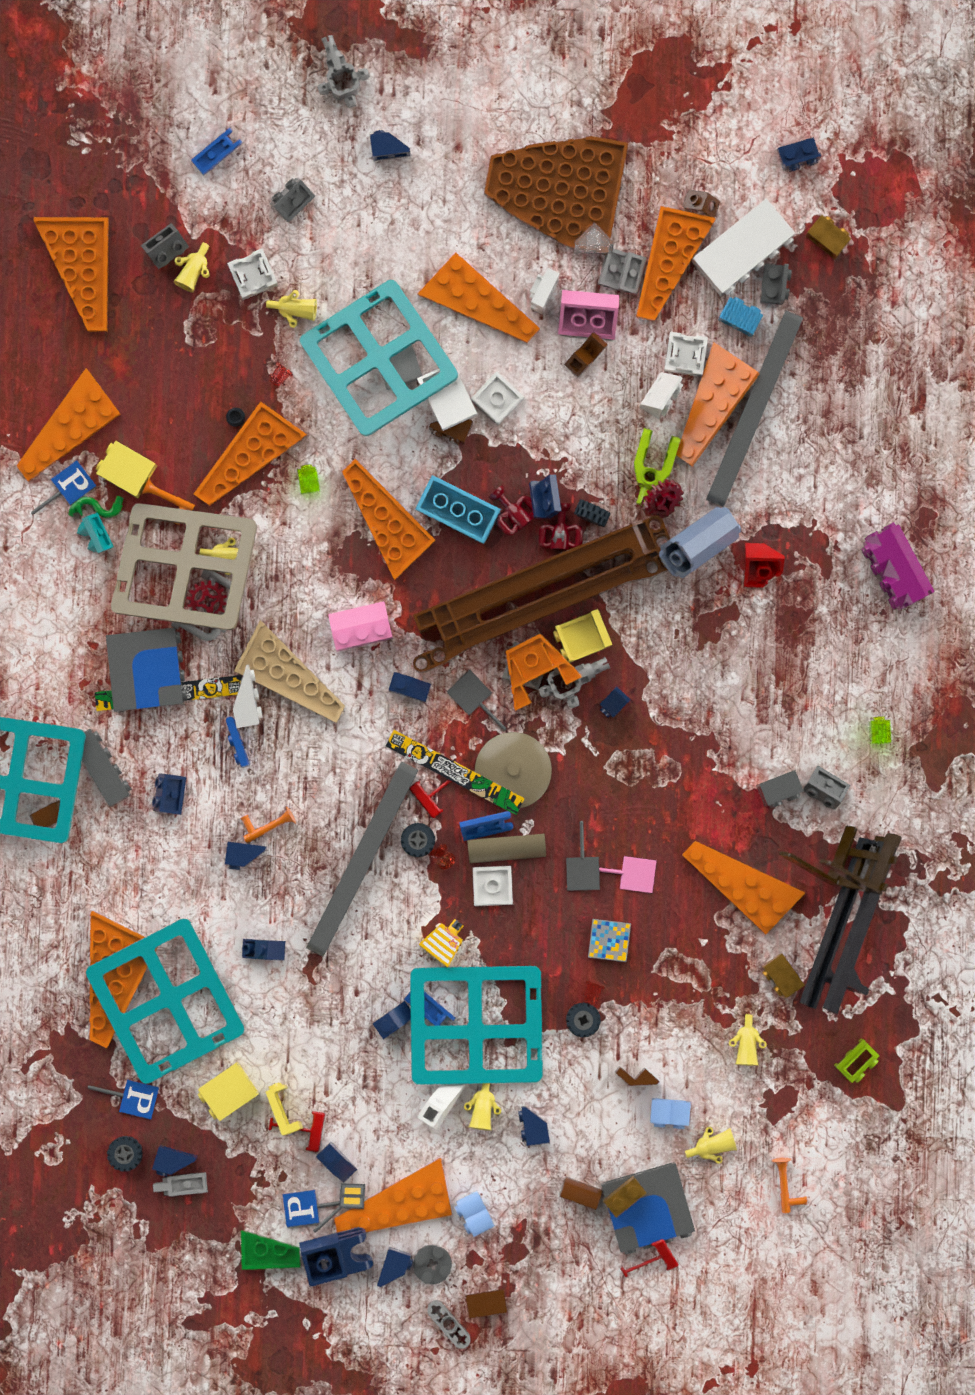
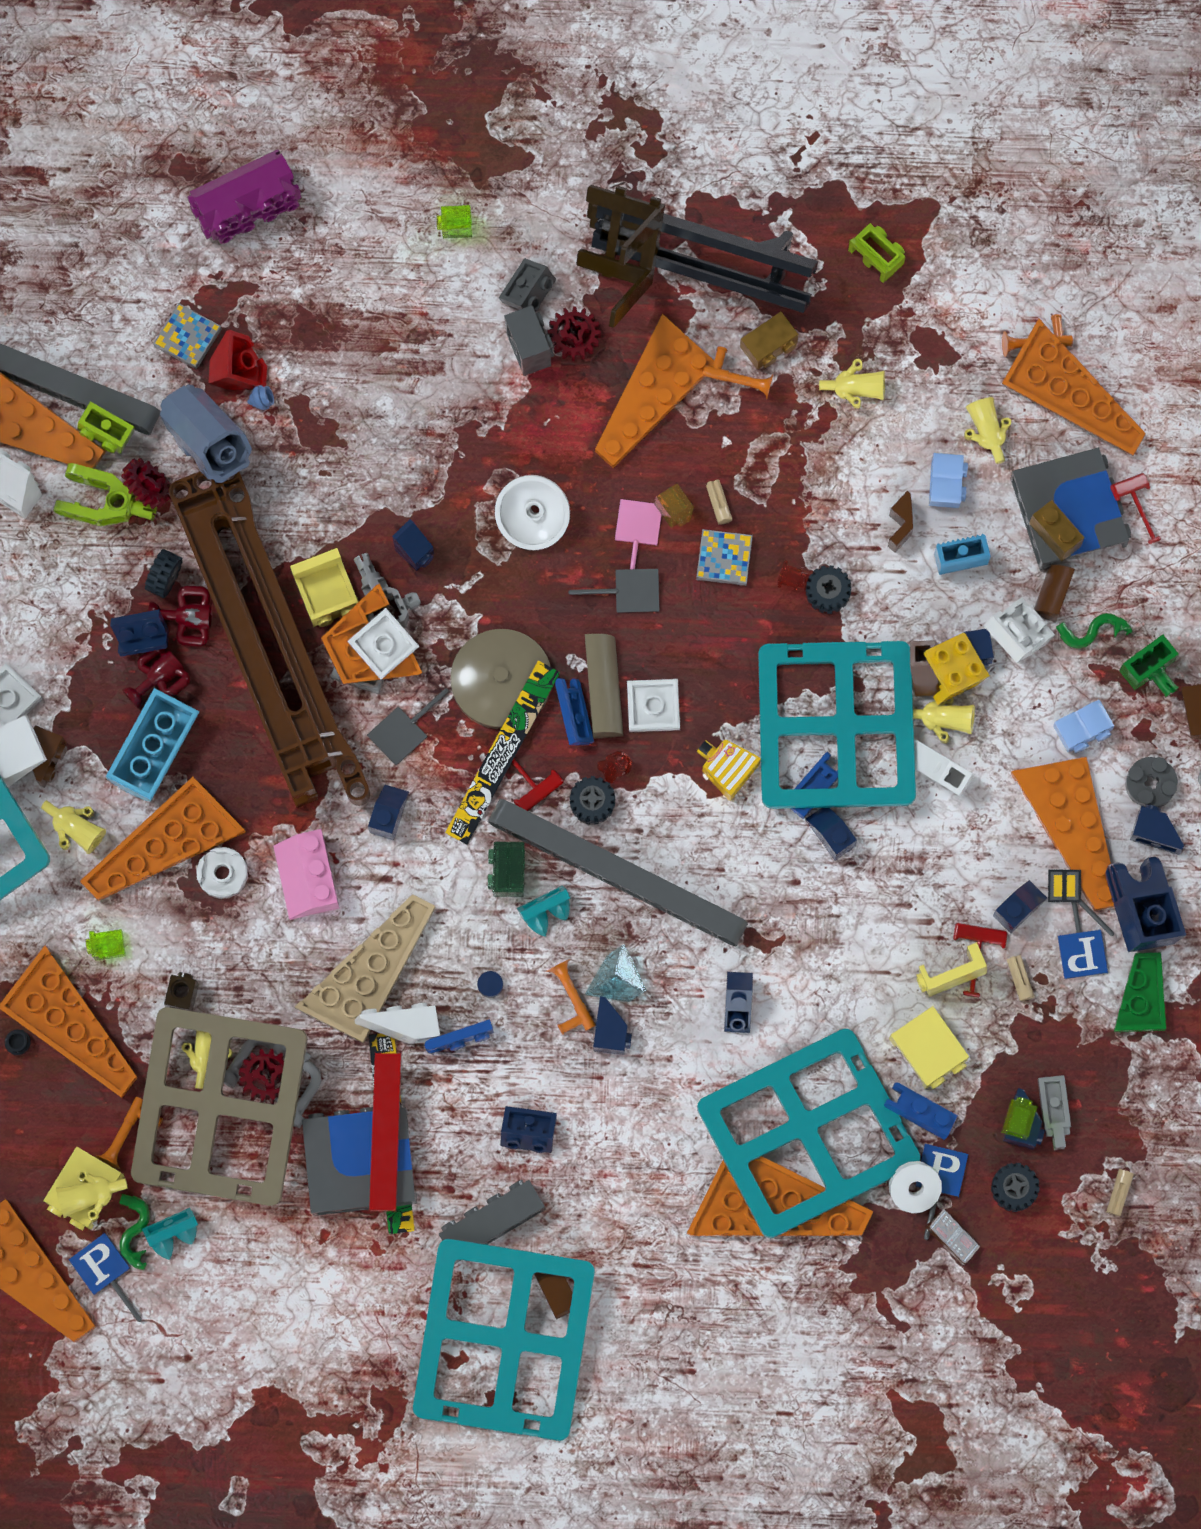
camera: 85 degrees left, 10 degrees down
none -> light yellow piece [41,800,106,854]
none -> light yellow piece [56,1170,128,1221]
none -> lime brick [77,401,134,454]
none -> tile [153,303,222,370]
none -> dark brown brick [164,972,199,1011]
none -> white tile [197,847,248,899]
none -> medium blue plate [247,385,274,410]
none -> white tile [347,608,419,680]
none -> red tile [369,1053,402,1211]
none -> dark blue tile [477,971,503,998]
none -> clear green brick [488,842,525,897]
none -> white dish [495,475,570,550]
none -> teal tile [517,885,570,937]
none -> dark red gear [547,306,601,361]
none -> clear light blue slope [585,945,647,1002]
none -> clear yellow brick [654,484,694,528]
none -> orange piece [702,346,773,400]
none -> tan piece [706,480,732,525]
none -> blue hinge [884,1082,958,1140]
none -> white tile [889,1161,942,1213]
none -> reddish brown slope [910,640,941,697]
none -> yellow bracket [924,633,990,705]
none -> slope [925,1209,980,1265]
none -> dark azure brick [934,534,990,575]
none -> white brick [984,598,1055,663]
none -> clear neon green brick [1001,1097,1037,1140]
none -> orange wing [1002,318,1146,456]
none -> tan piece [1007,955,1035,1001]
none -> green animal [1056,613,1132,649]
none -> tan piece [1106,1169,1134,1217]
none -> green brick [1119,634,1179,698]

